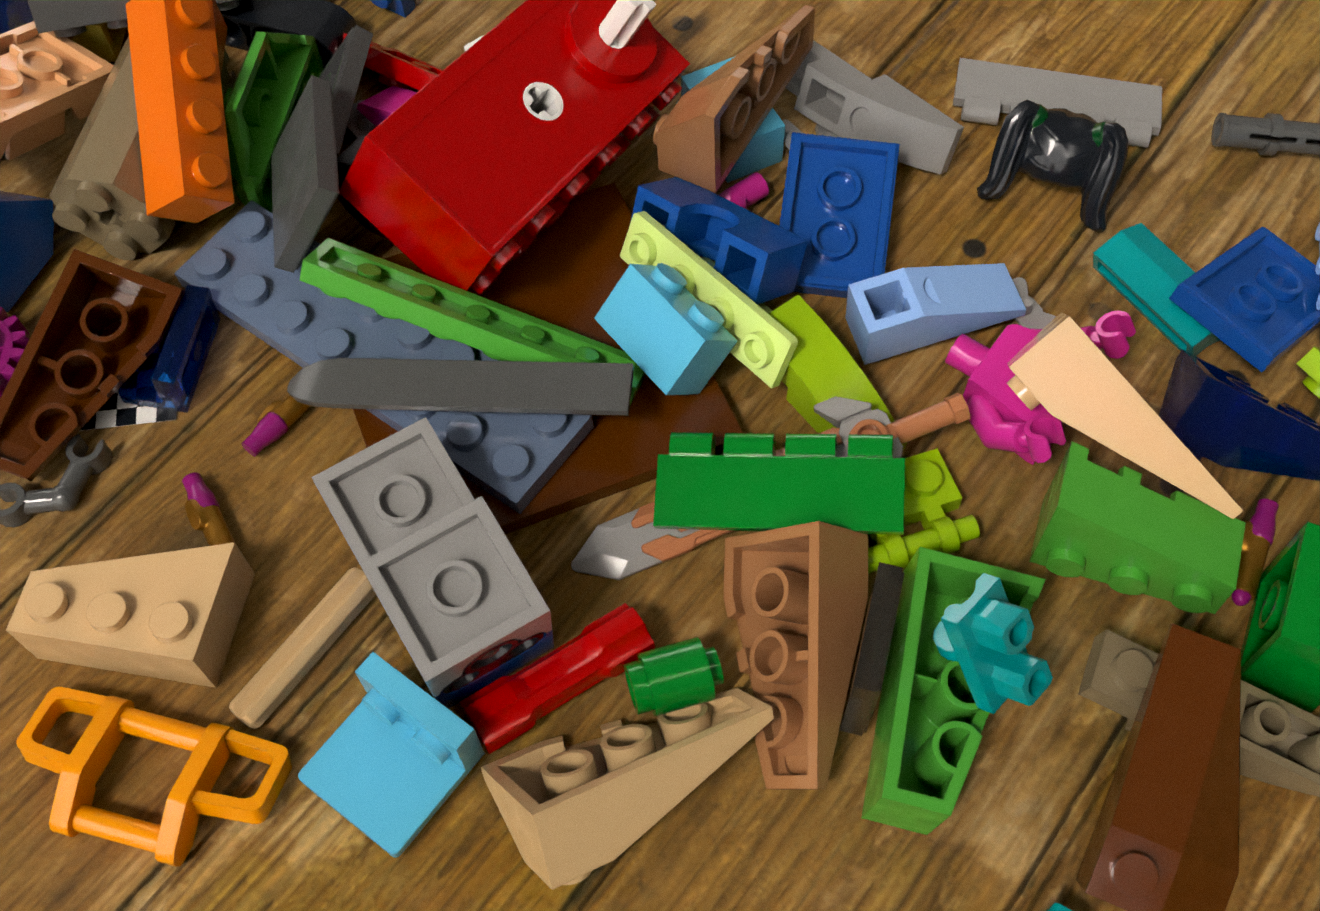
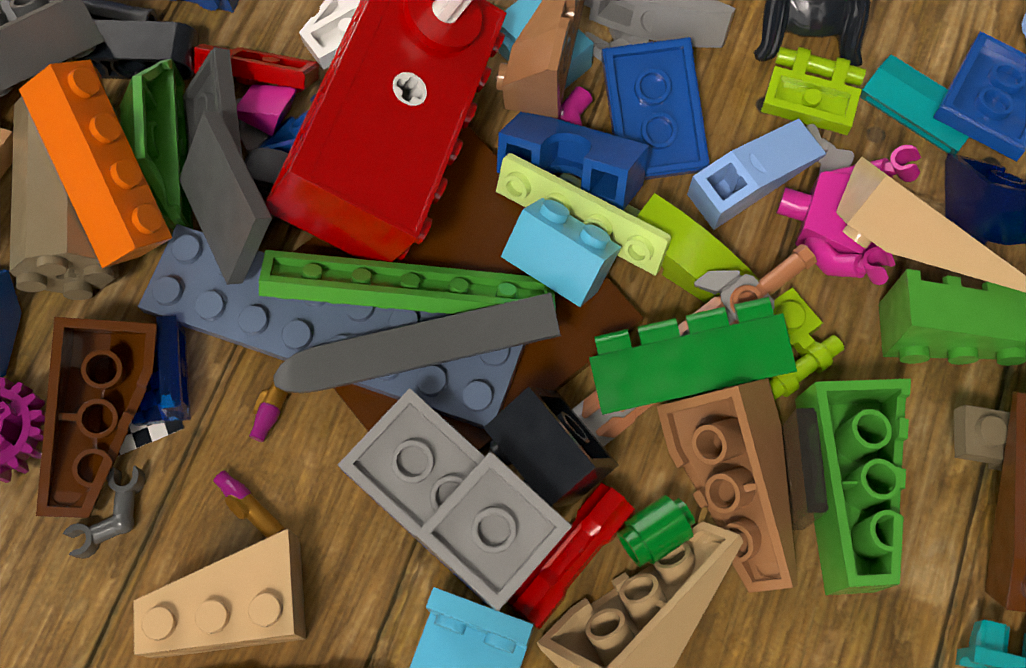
camera: 15 degrees left, 10 degrees up
tan axle [229,567,376,729] -> none
teal hips [933,573,1053,714] -> none
none -> black brick [483,387,619,508]
none -> lime plate [761,47,866,135]

